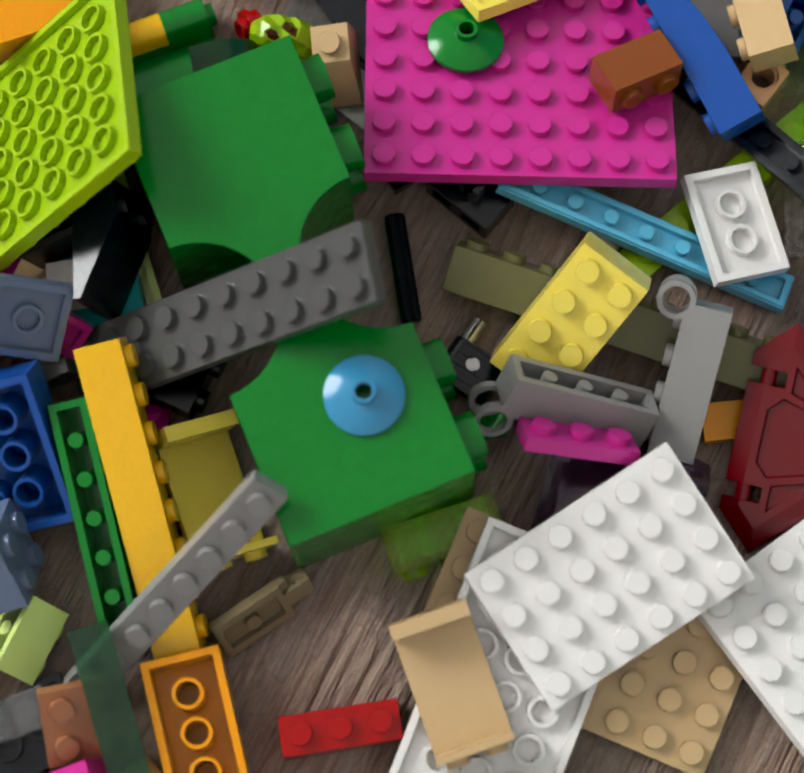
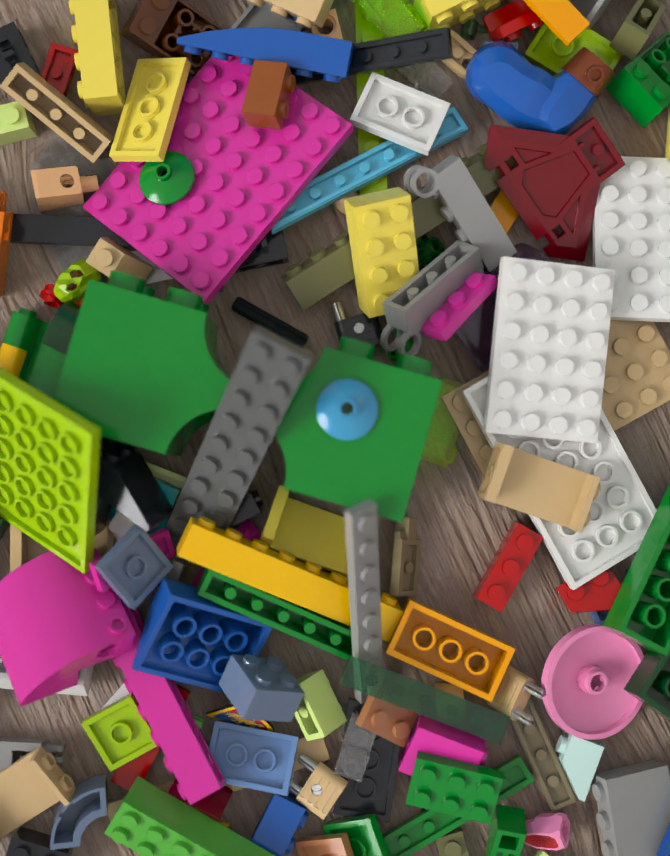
camera: 55 degrees left, 10 degrees up
none -> dark green gear [416,235,445,270]

